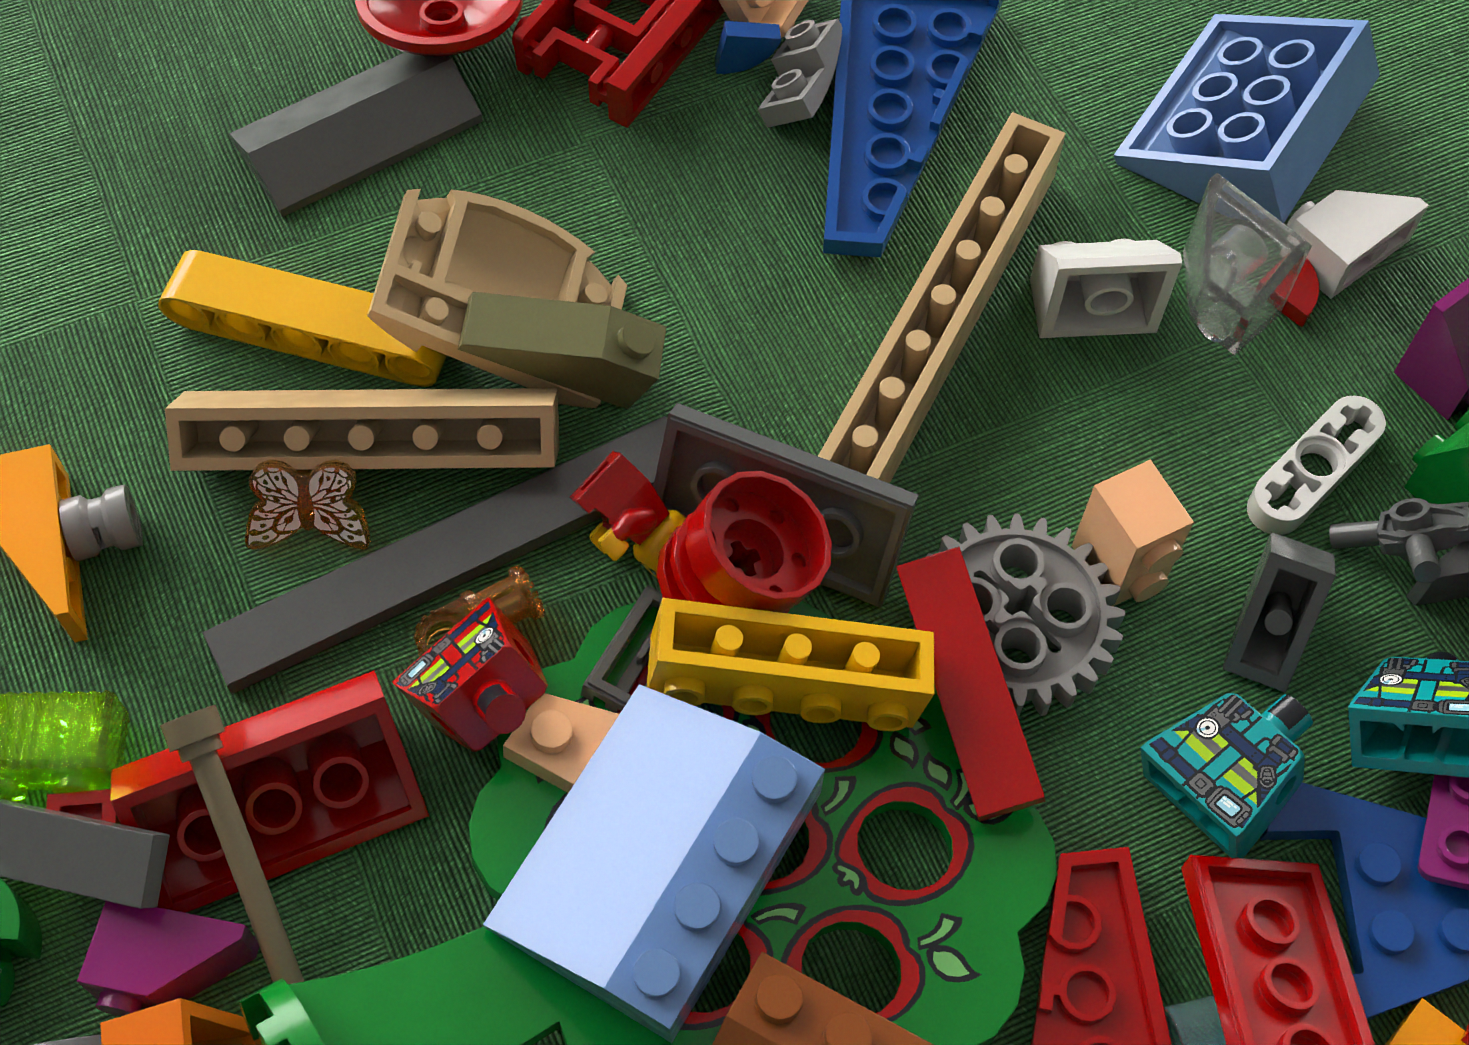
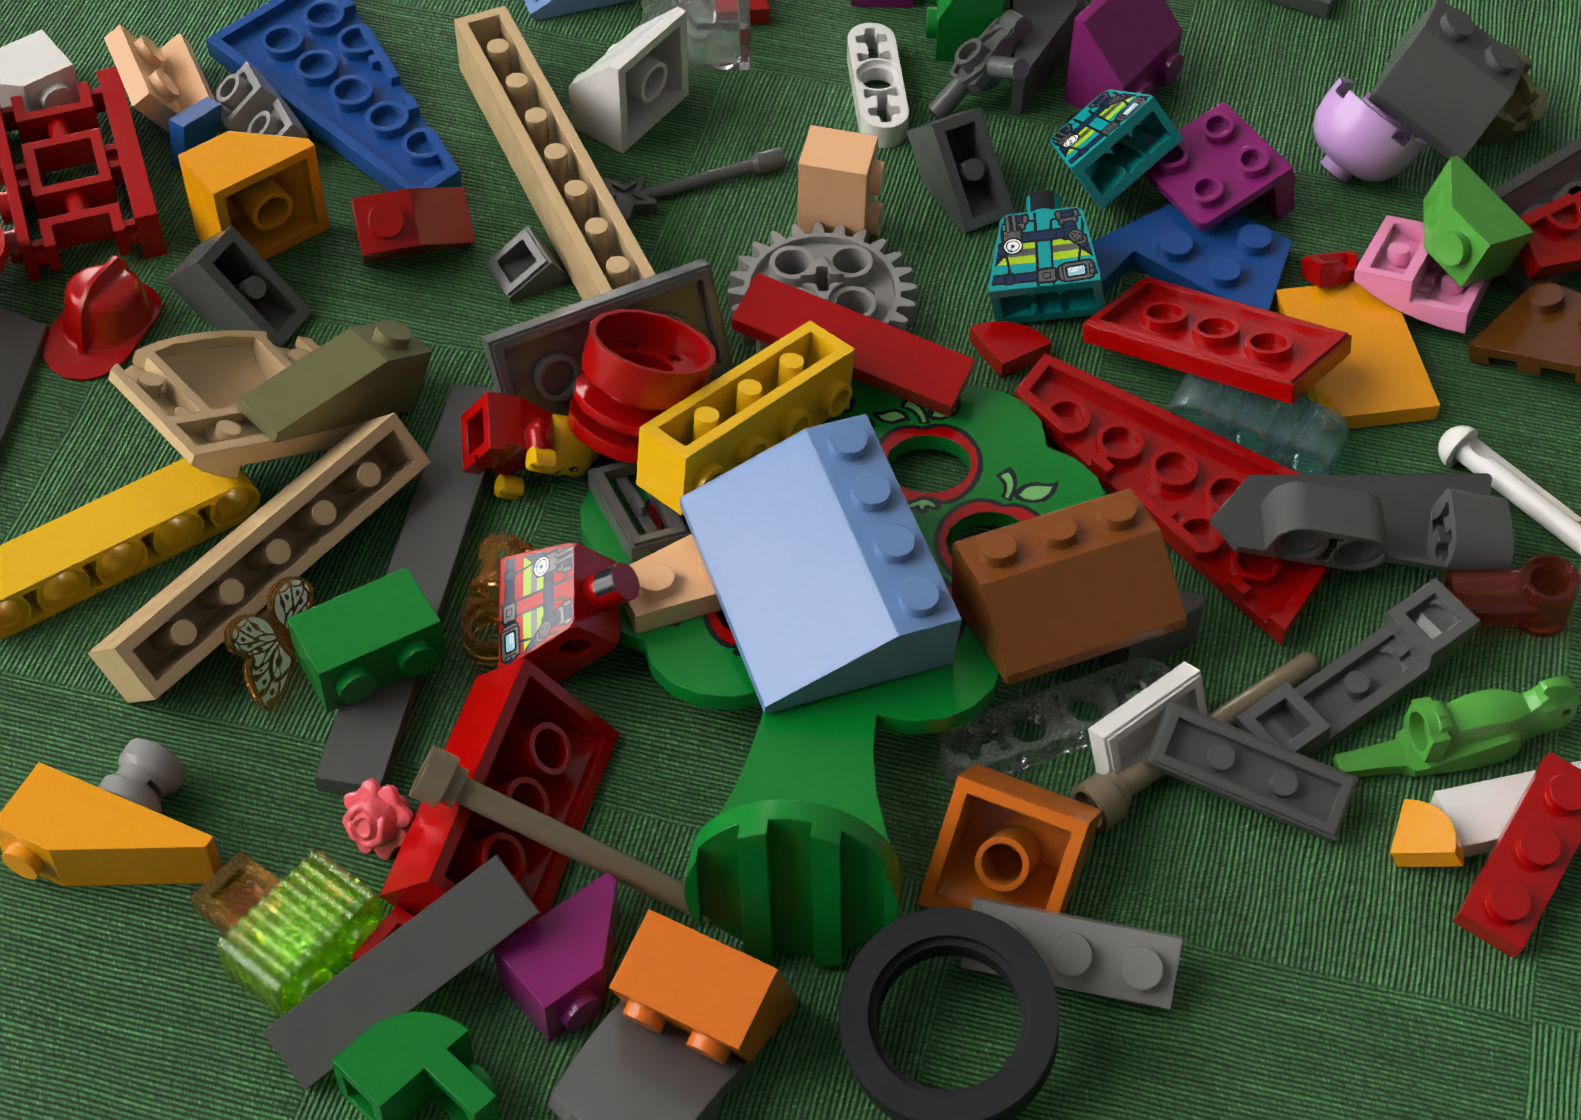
camera: 50 degrees left, 10 degrees down
none -> red piece [43,255,161,381]
none -> dark grey slope [165,225,312,347]
none -> light orange slope [178,131,330,260]
none -> clear orange plate [190,851,293,949]
none -> green brick [286,567,447,713]
none -> coral plant [342,778,414,860]
none -> red slope [351,187,475,264]
none -> dark grey slope [485,226,571,303]
none -> dark grey piece [603,147,786,228]
none -> red tile [969,321,1051,378]

